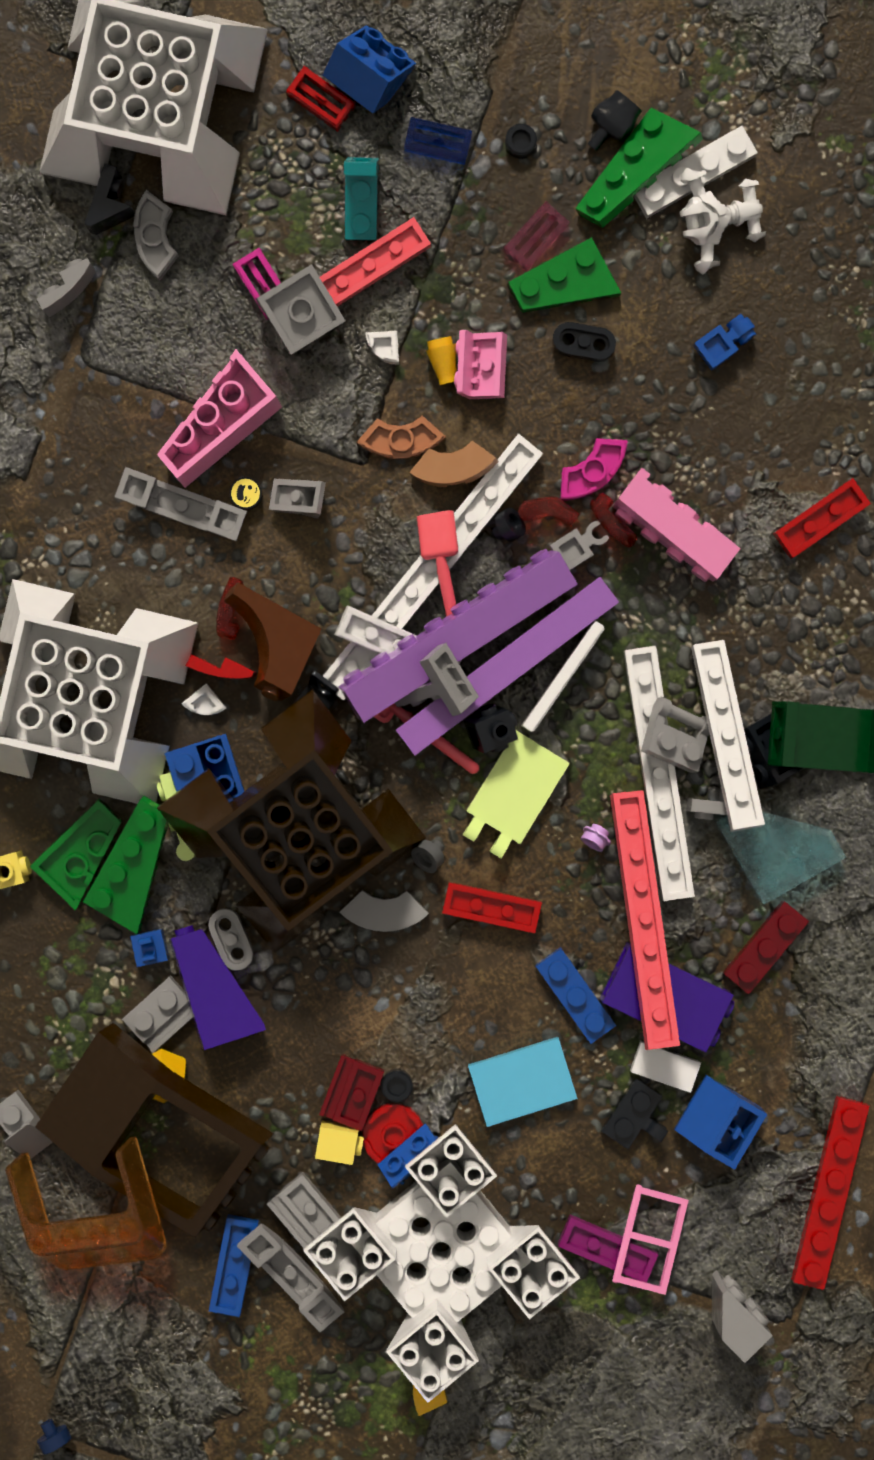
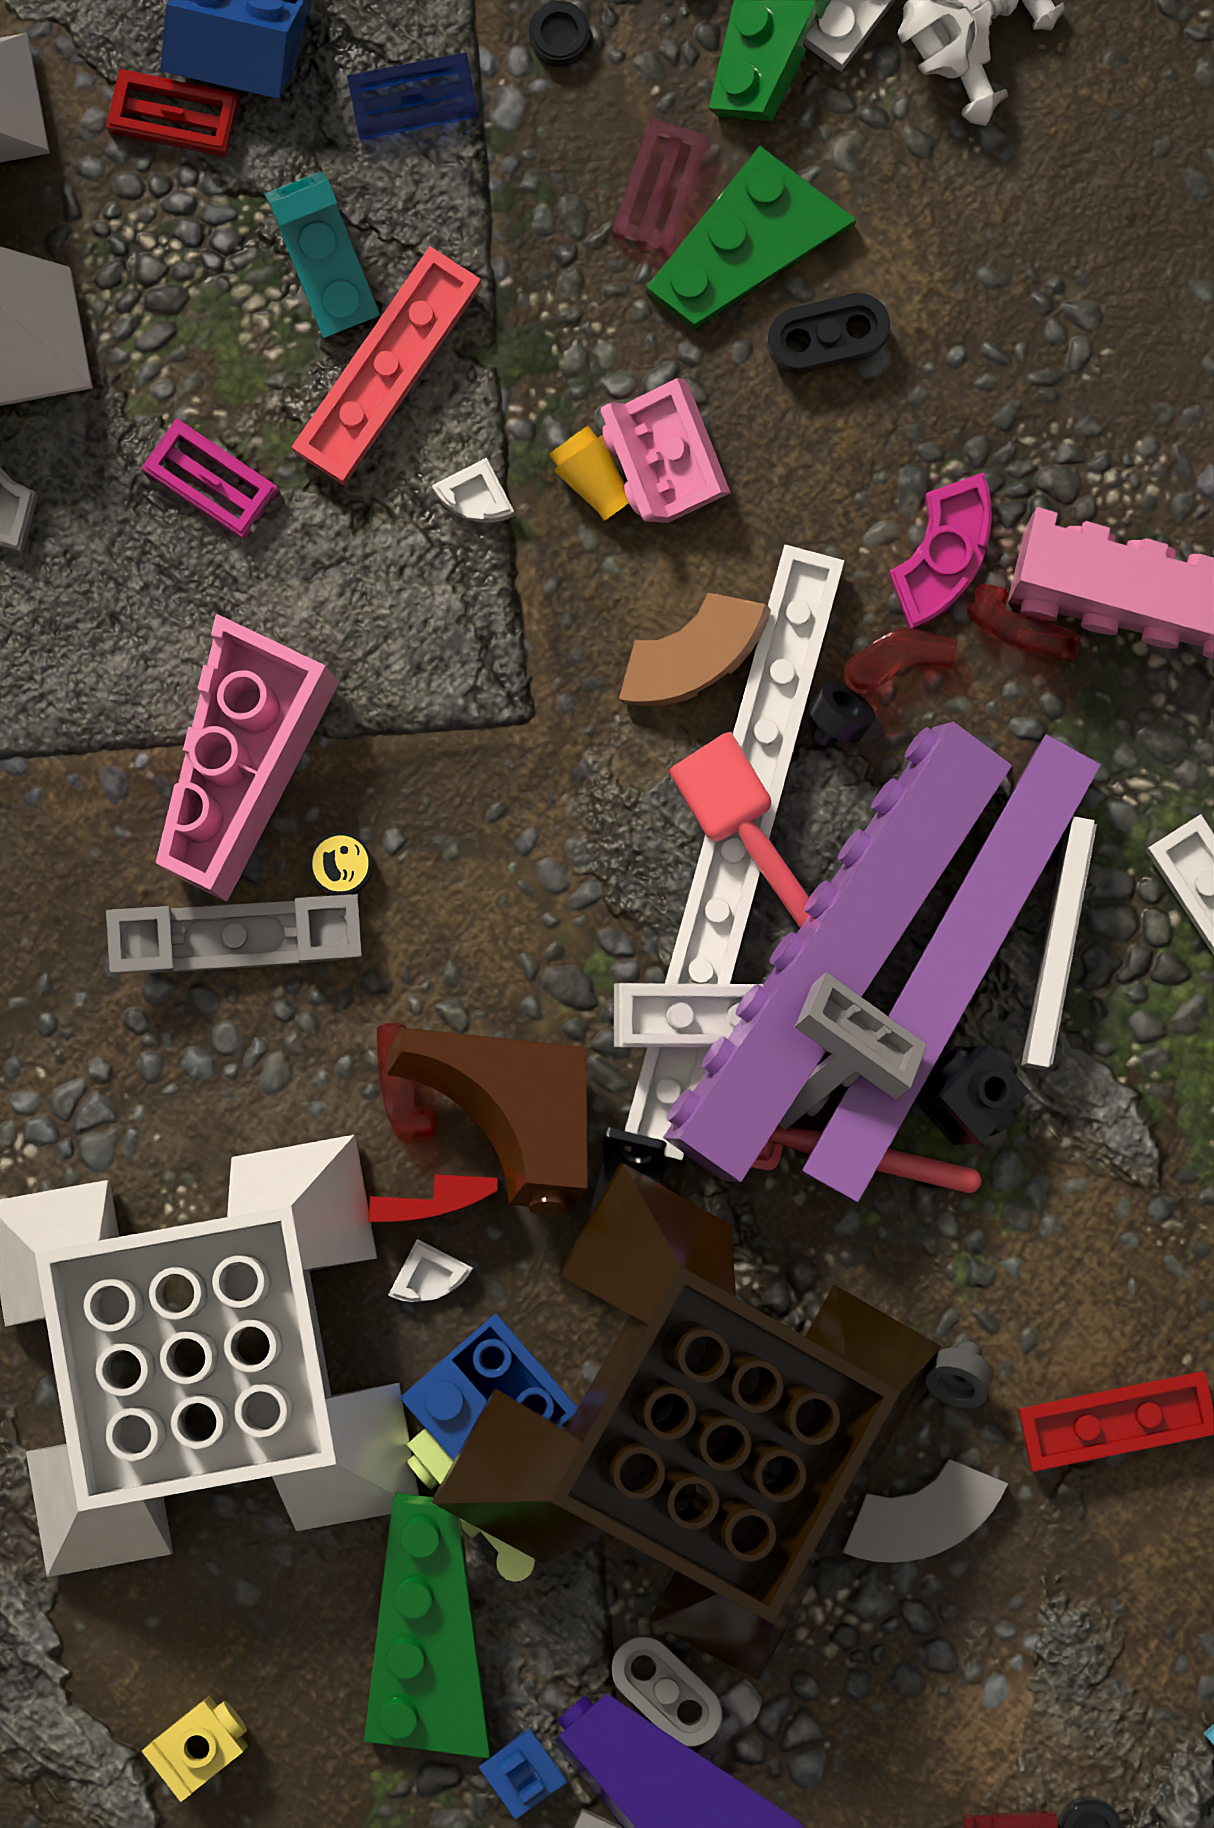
camera: 20 degrees left, 5 degrees down
green wing [30,798,122,911] -> none
light grey panel [255,264,345,355] -> none
light grey slope [269,478,326,518] -> none
nougat tile [357,416,446,459] -> none
yellowish green tile [463,730,570,858] -> none
light grey plate [549,521,609,570] -> none
blue plate [693,314,756,371] -> none

